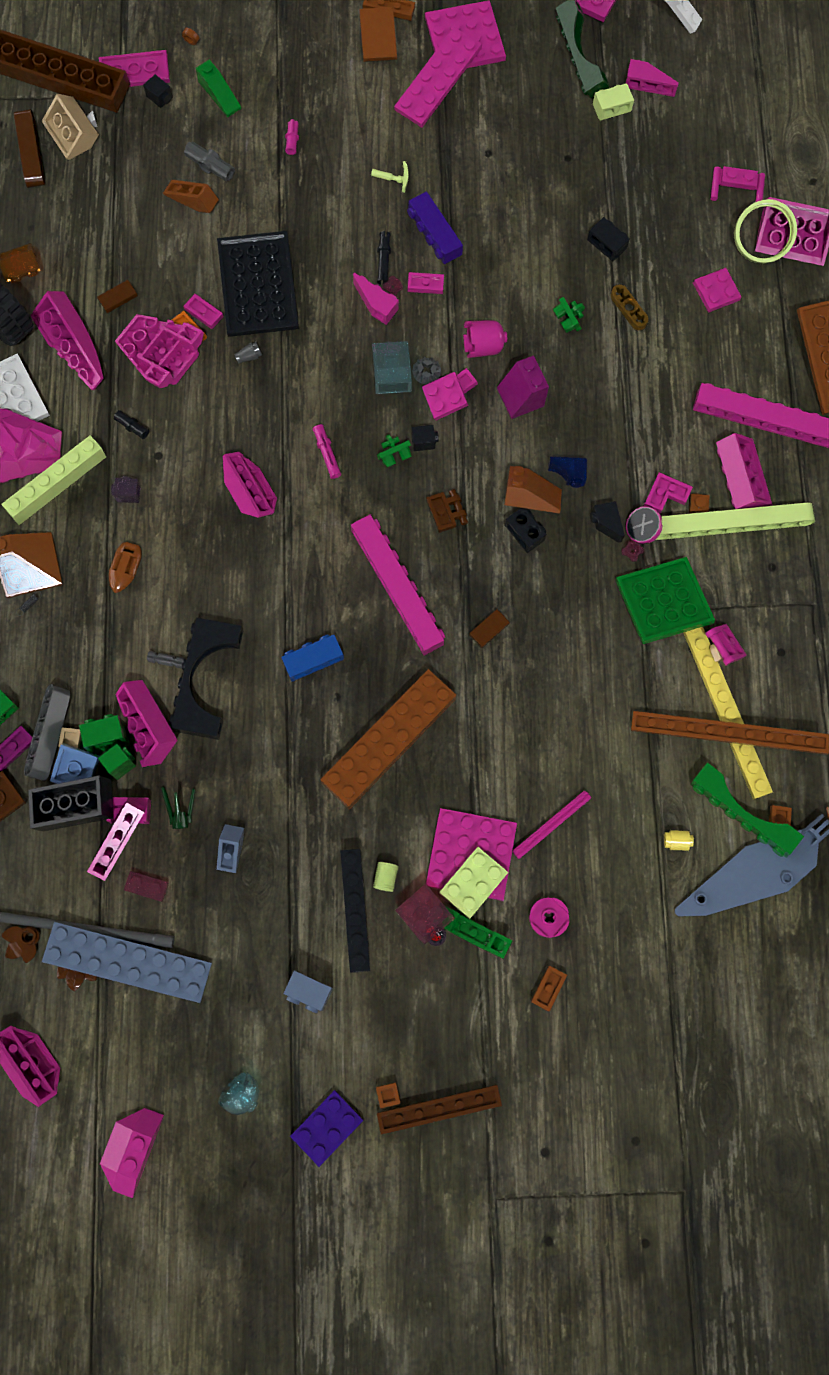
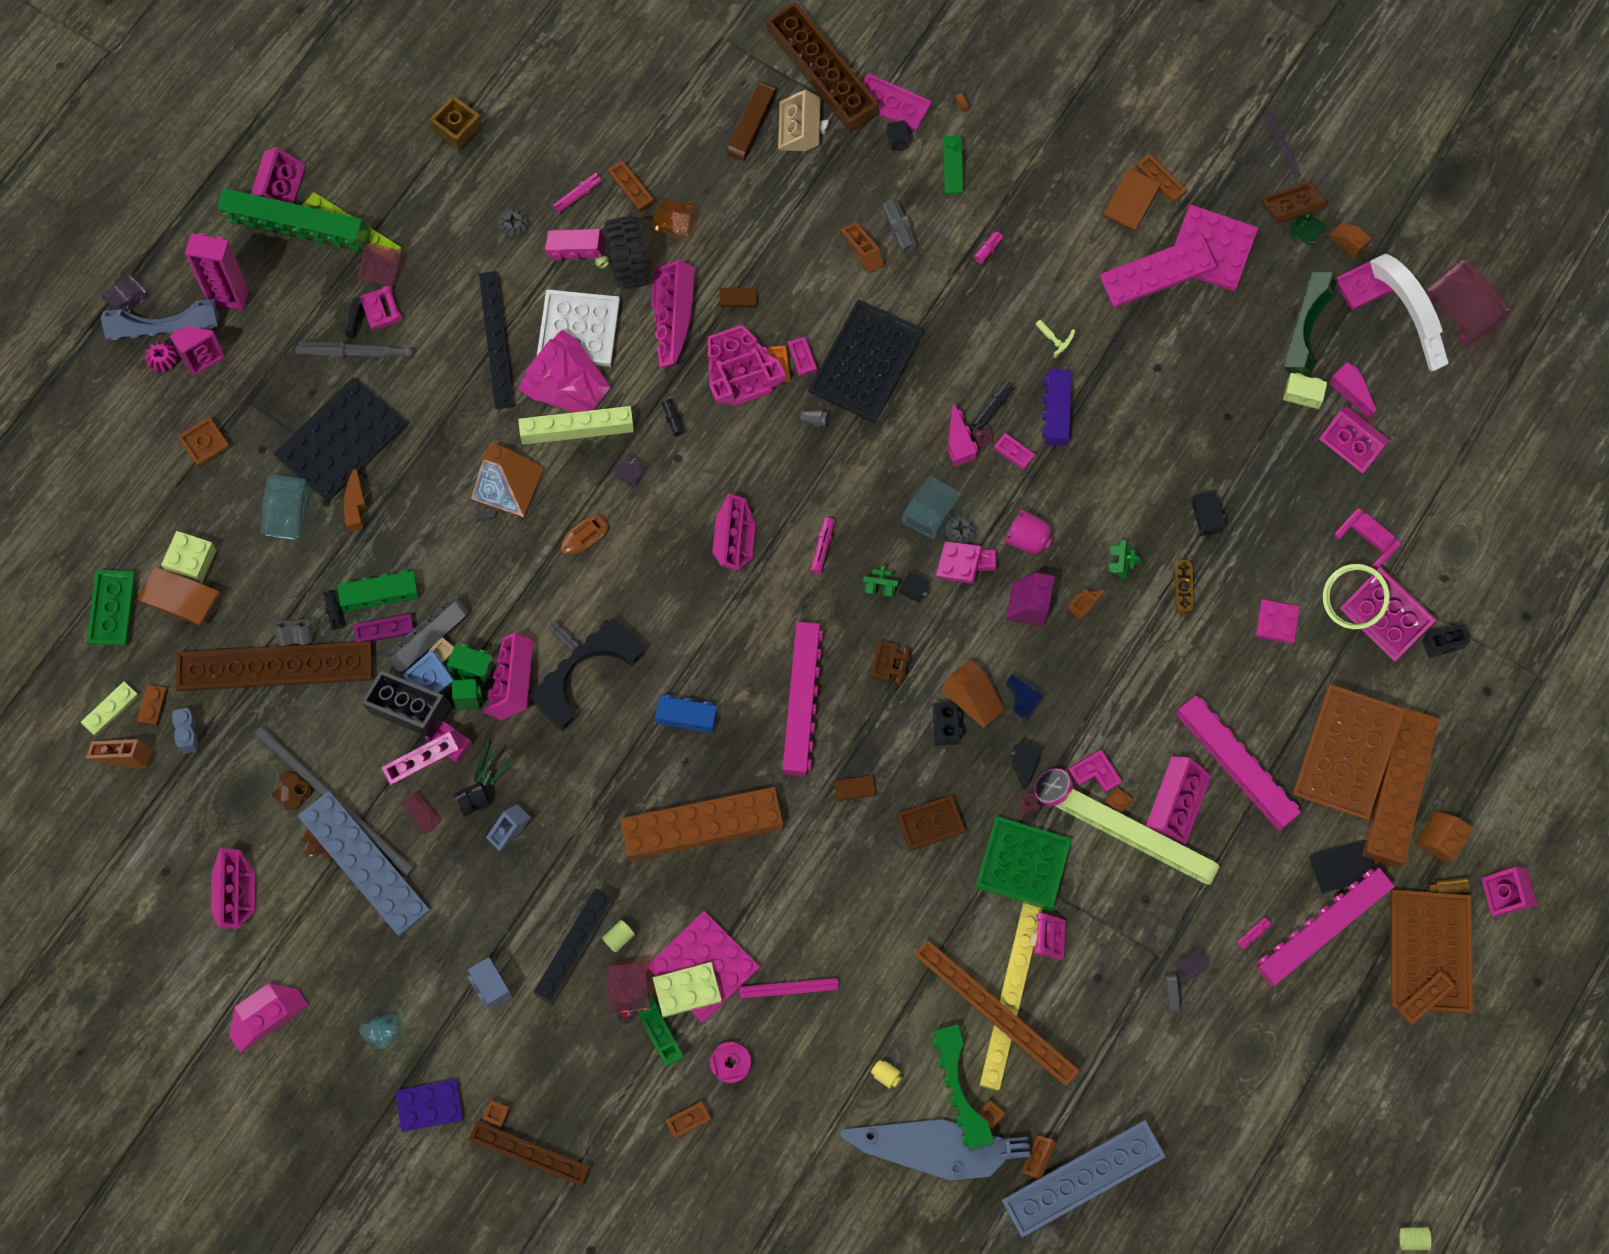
camera: 35 degrees right, 5 degrees down
none -> black wheel [454,783,489,817]
none -> reddish brown plate [896,795,965,852]
none -> dark orange slope [1066,589,1105,620]
none -> dark pink slope [1319,406,1391,474]

